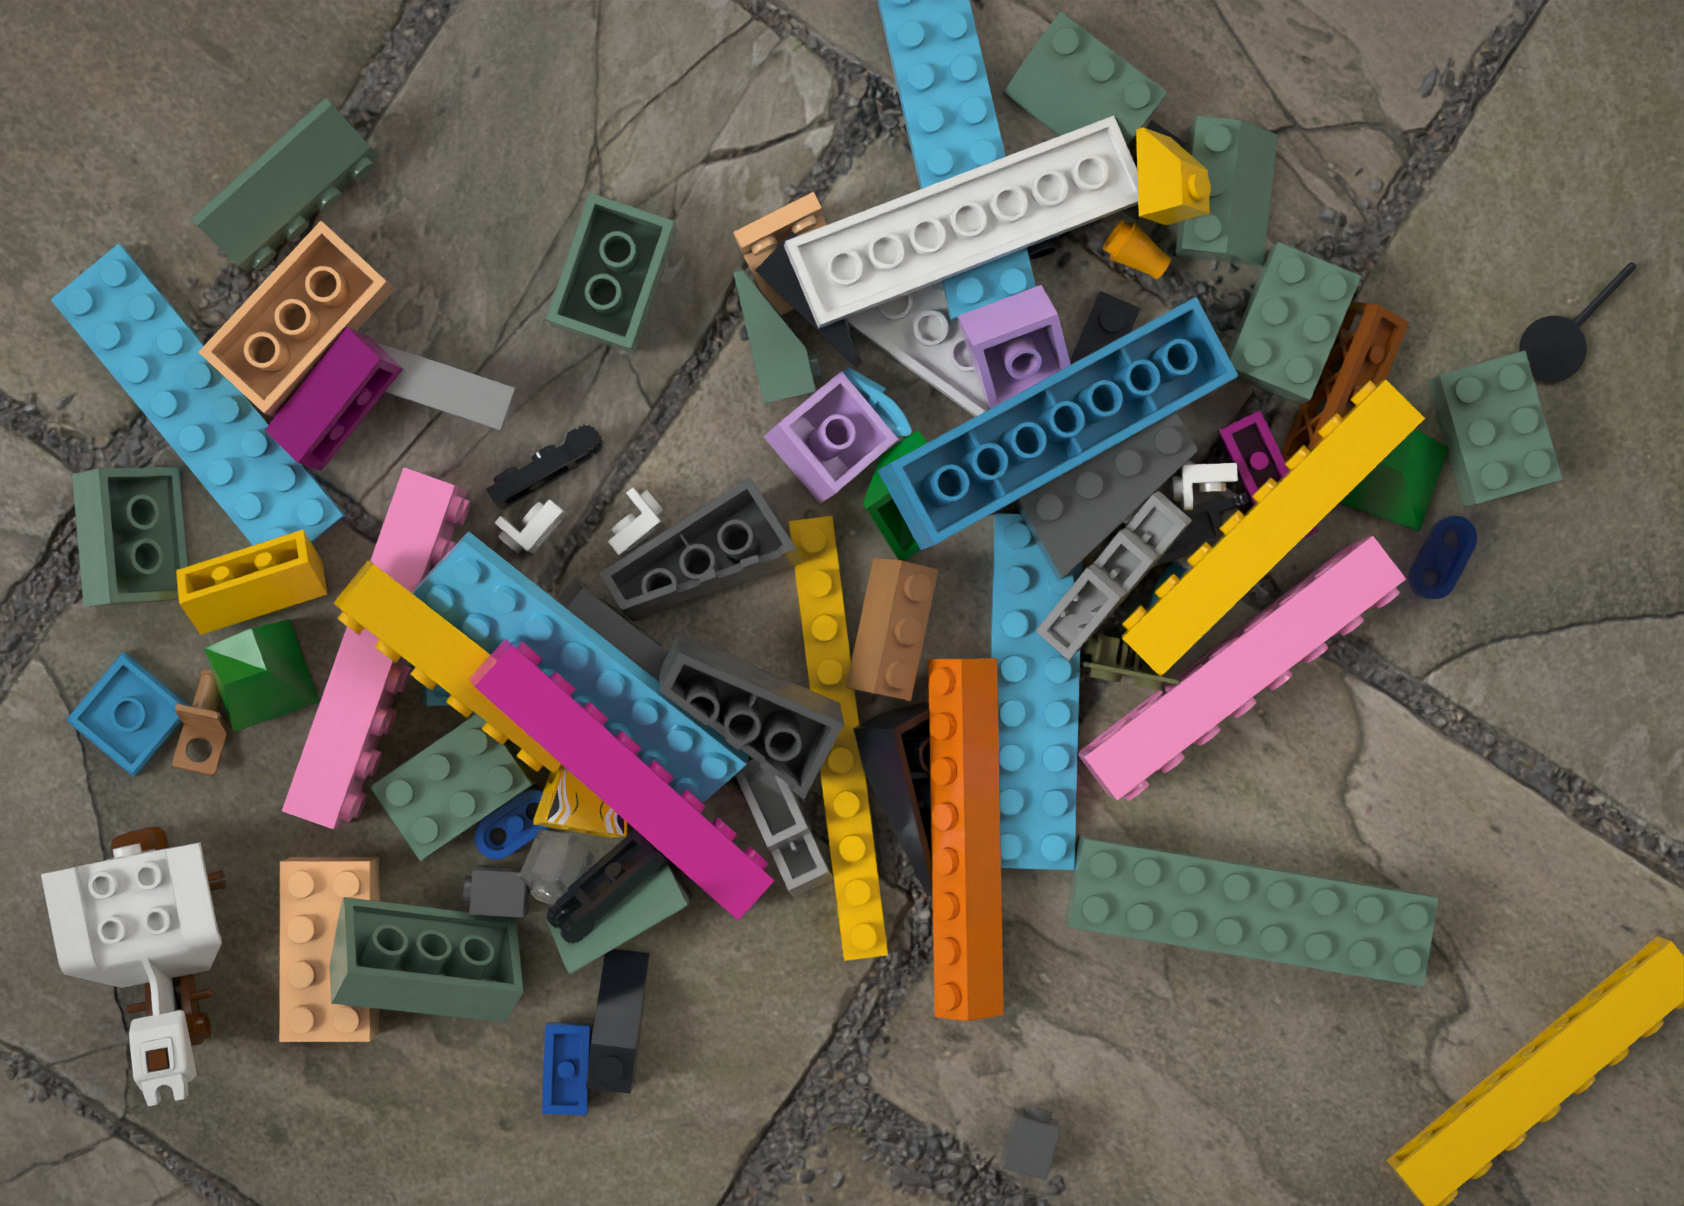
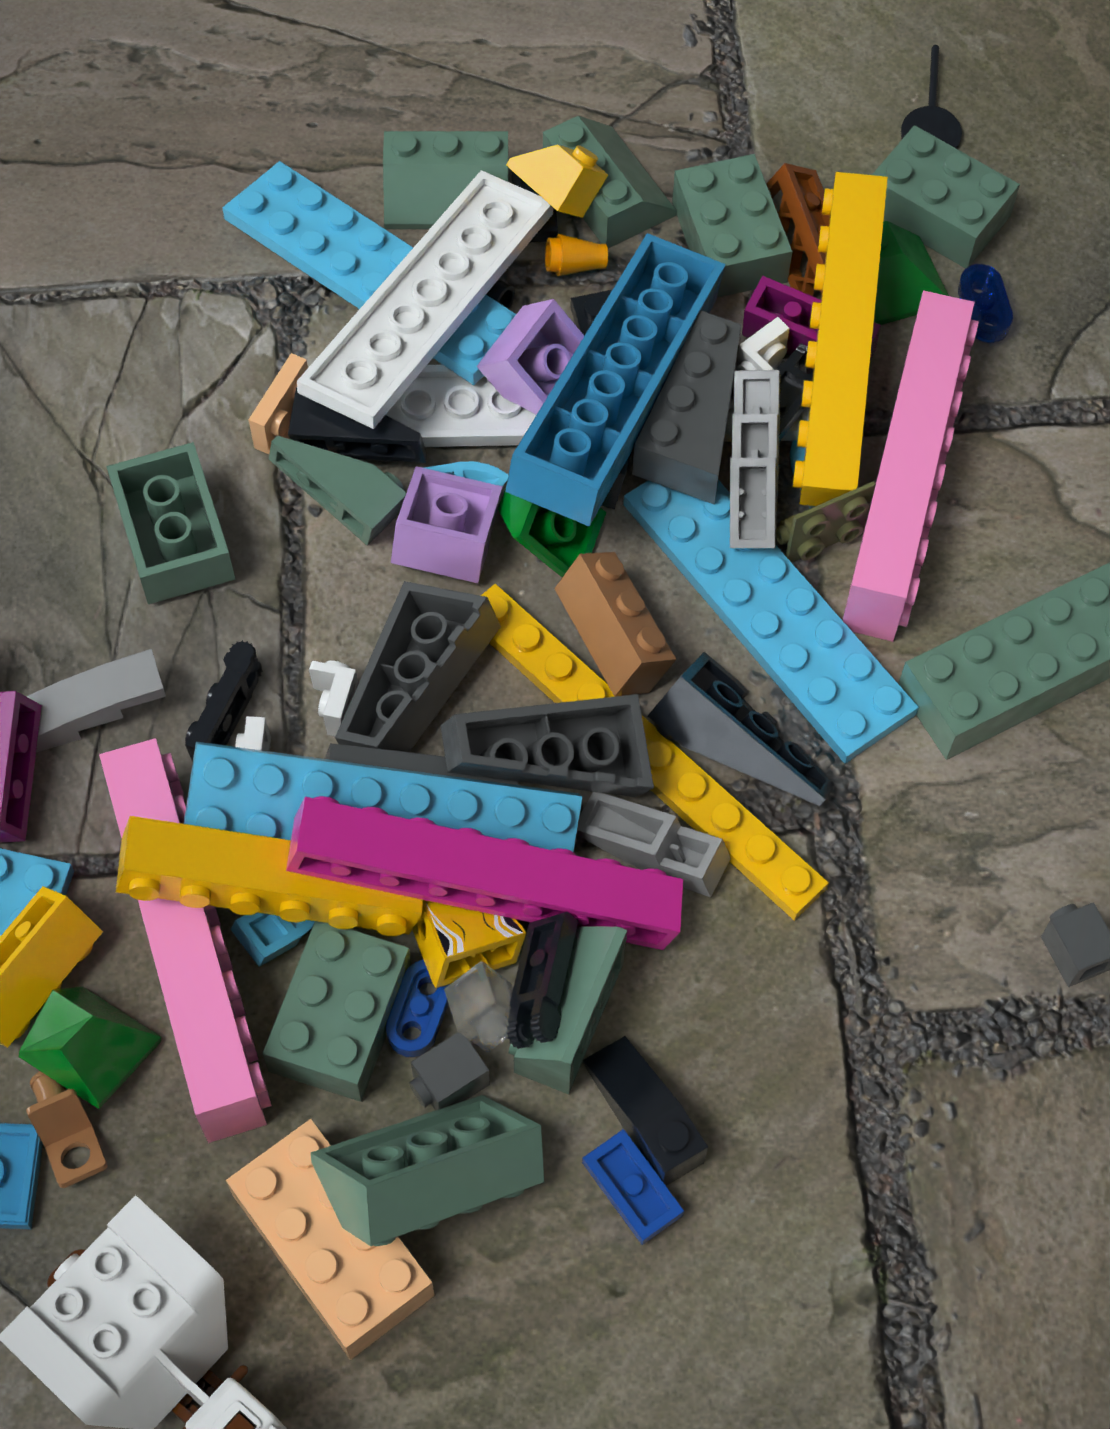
camera: 35 degrees left, 25 degrees down
orange brick [928,658,1004,1021] -> none

